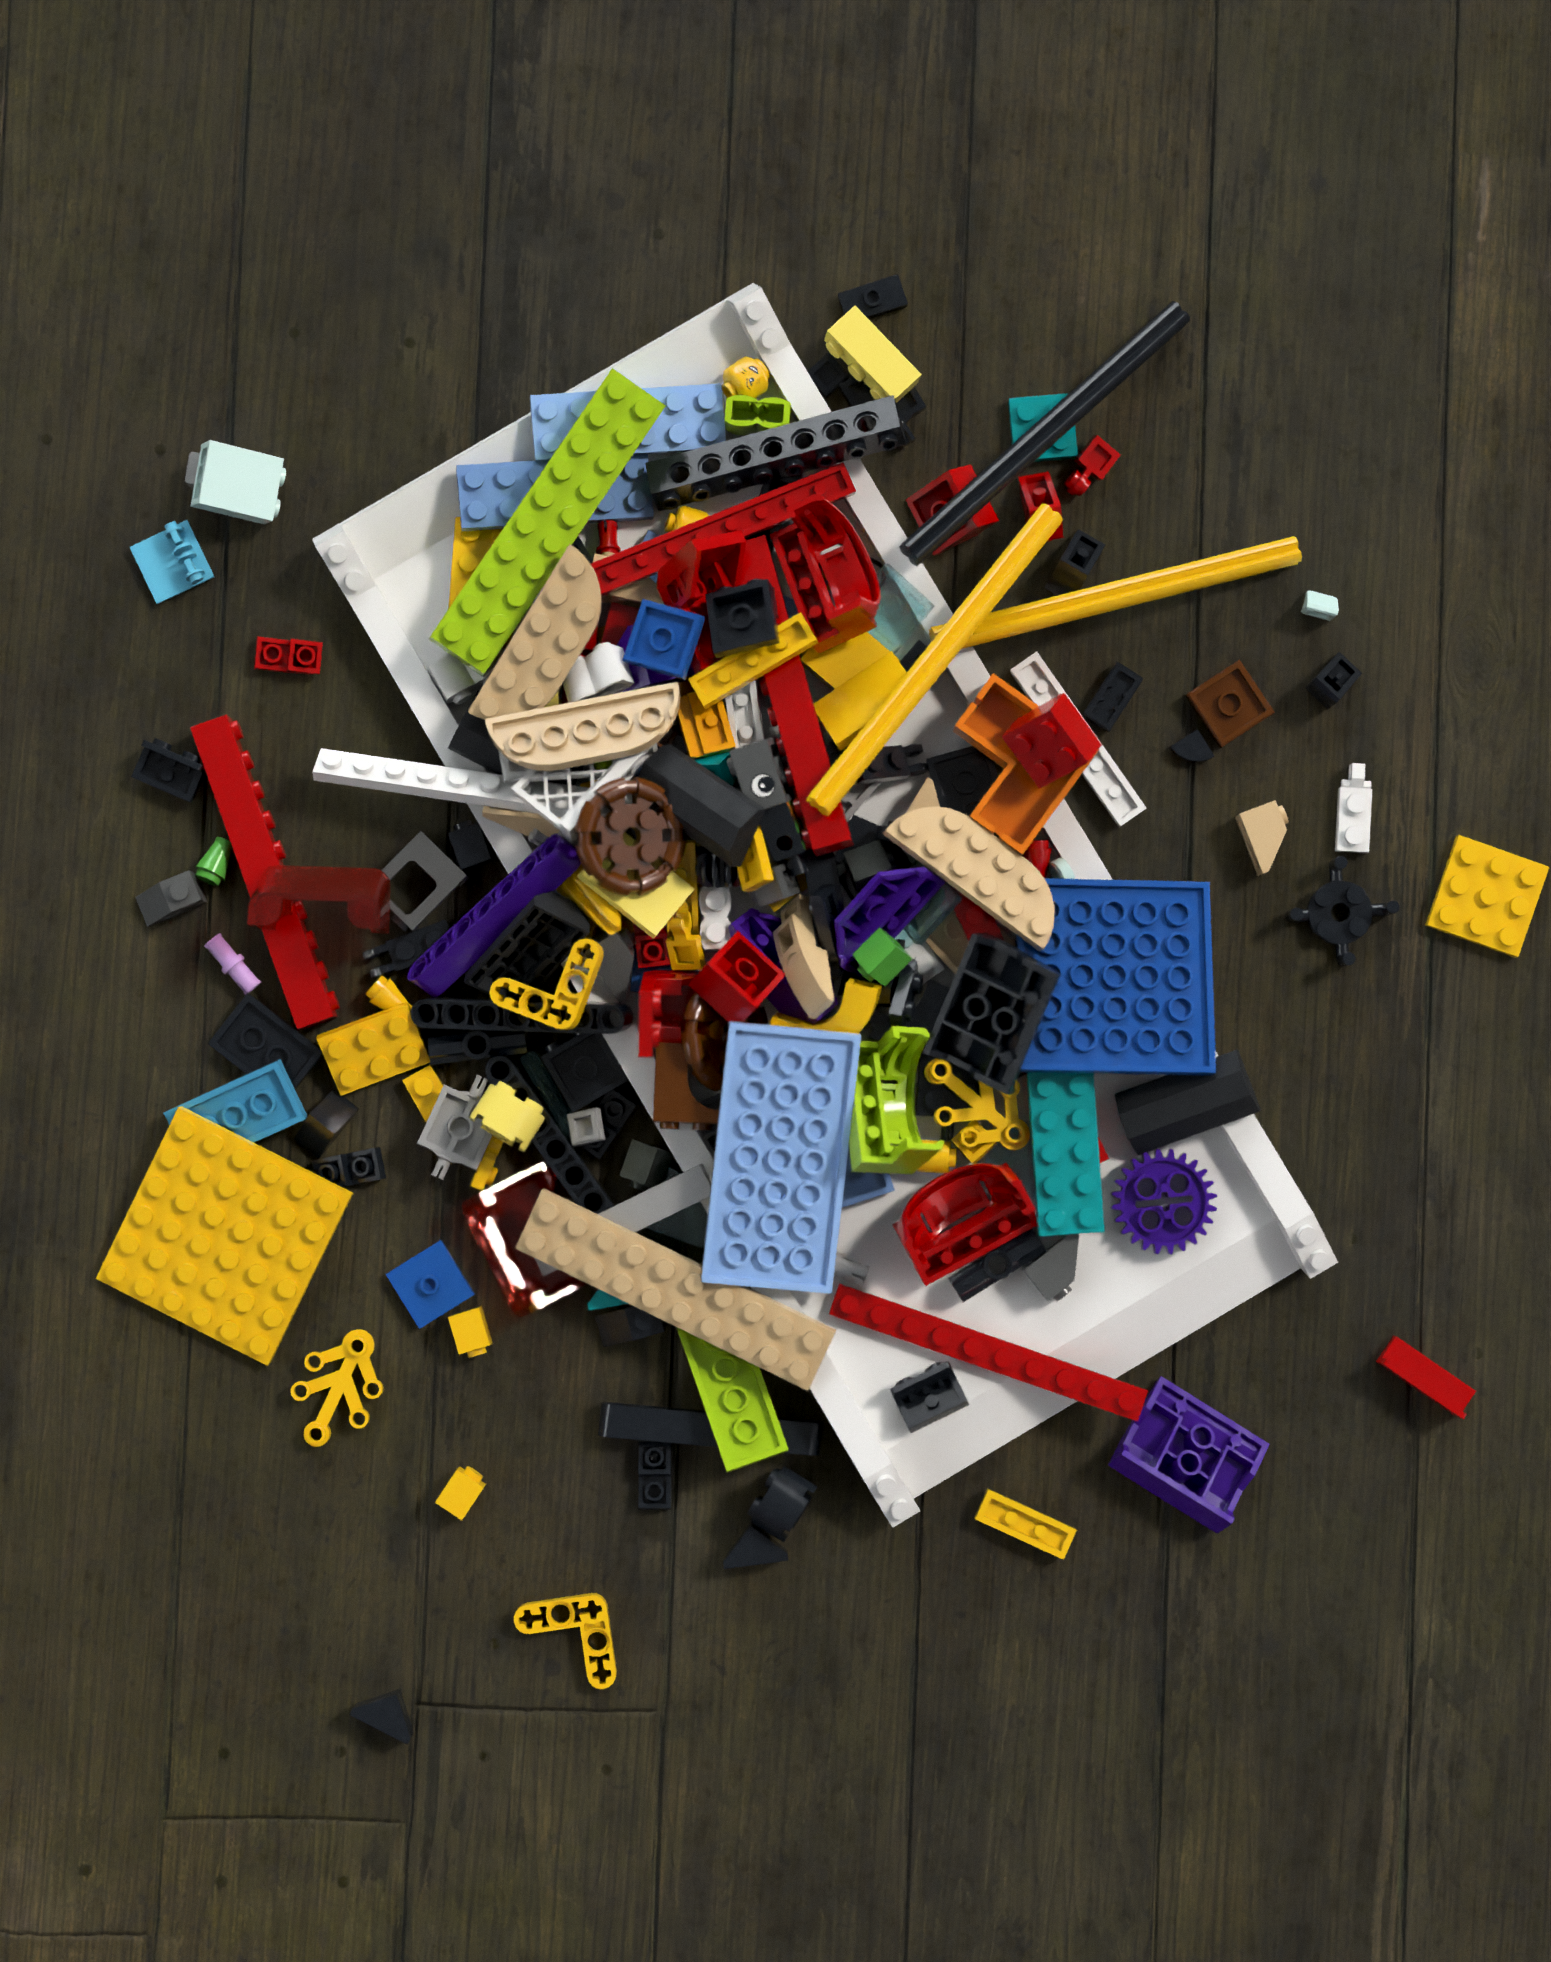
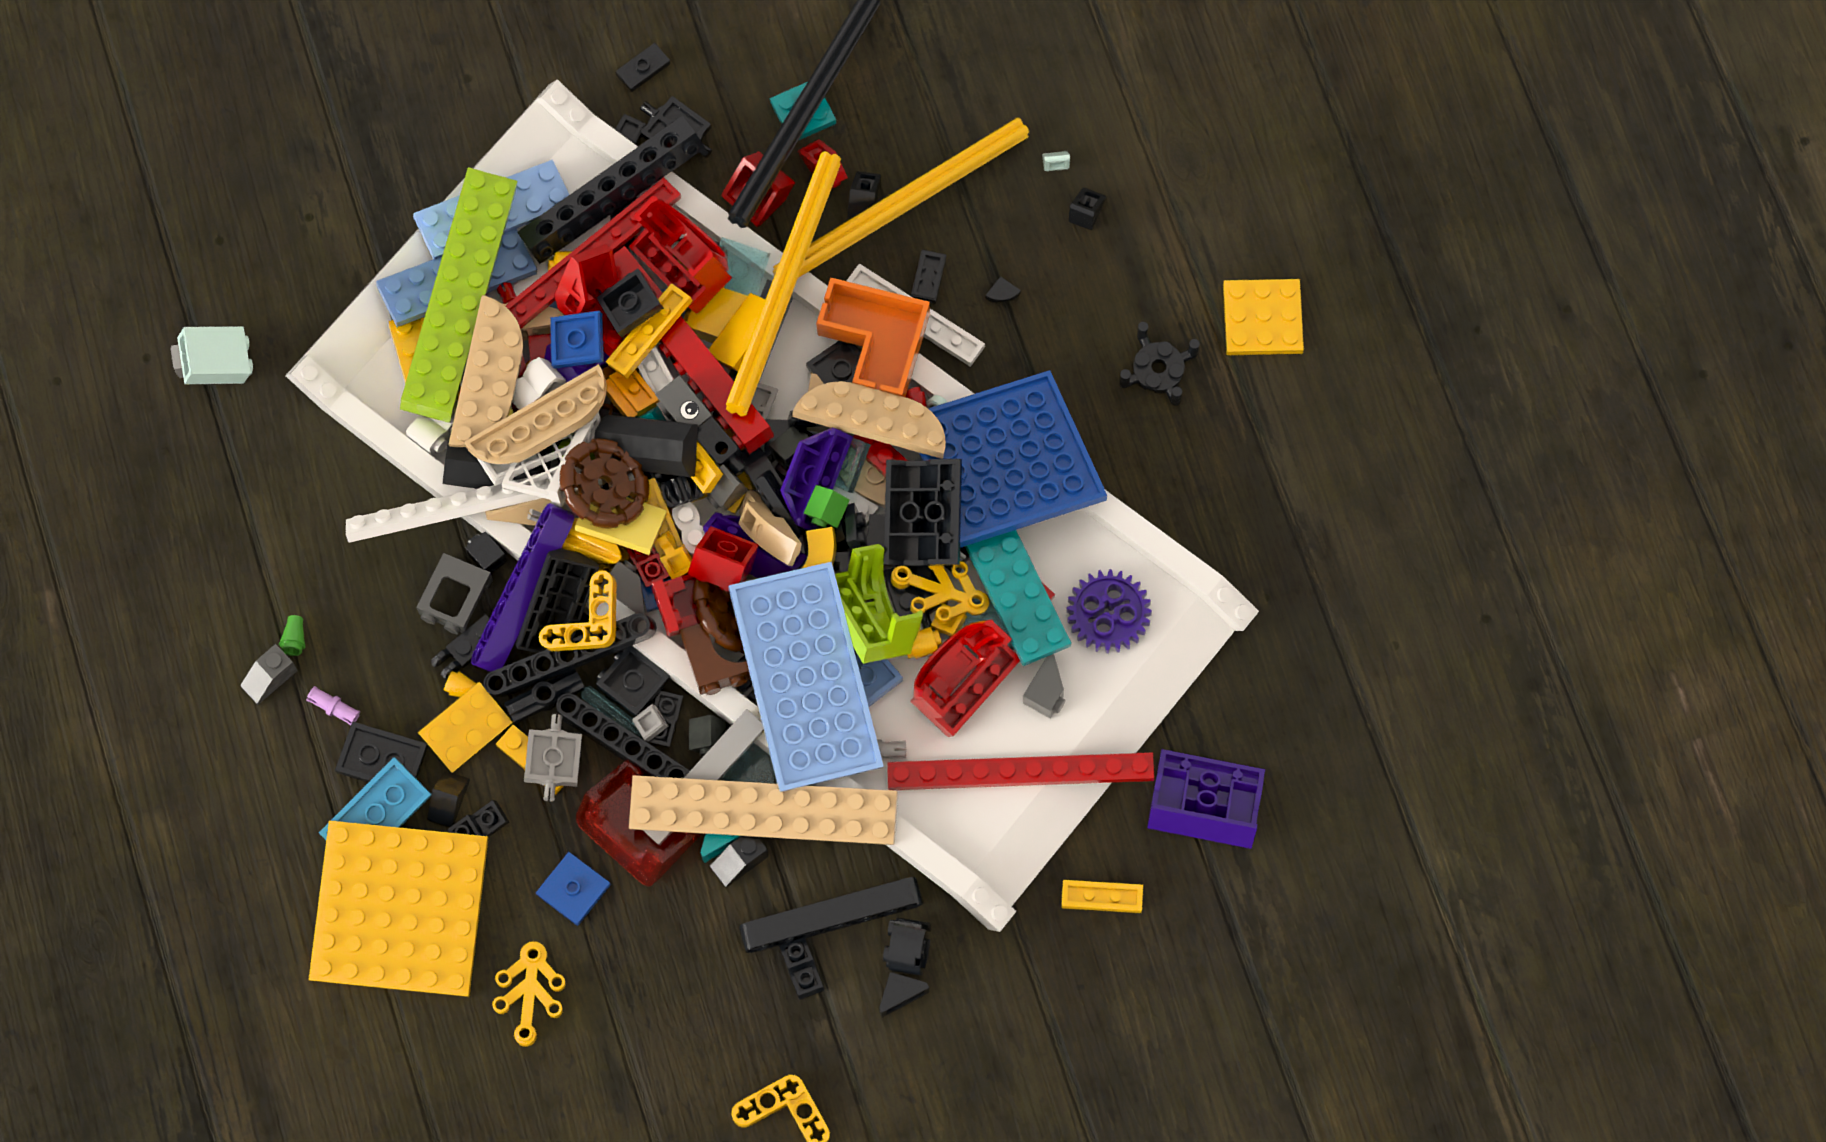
camera: 15 degrees left, 15 degrees down
medium azure hinge [130,520,215,604] -> none
black bracket [131,738,206,803] -> none
red brick [190,714,340,1030] -> none
clear red windscreen [248,865,391,934] -> none
red slope [254,636,323,675] -> none
yellow brick [435,1466,486,1520] -> none
yellow brick [448,1306,493,1358] -> none
light yellow brick [469,1081,545,1152] -> none
yellow plate [470,1135,503,1191] -> none
lime plate [676,1327,789,1473] -> none
yellow head [721,356,770,399] -> none
lime brick [725,395,791,436] -> none
light yellow brick [824,306,922,403] -> none
black hinge [856,744,929,784] -> none
black bracket [890,1361,969,1433] -> none
black piece [948,1228,1046,1302] -> none
red brick [1002,693,1102,789] -> none
red plate [1064,435,1121,496] -> none
black piece [1115,1049,1261,1155] -> none
reddish brown plate [1185,659,1275,748] -> none
tan slope [1235,800,1288,876] -> none
white hinge [1335,763,1372,853] -> none
red panel [1376,1335,1476,1420] -> none

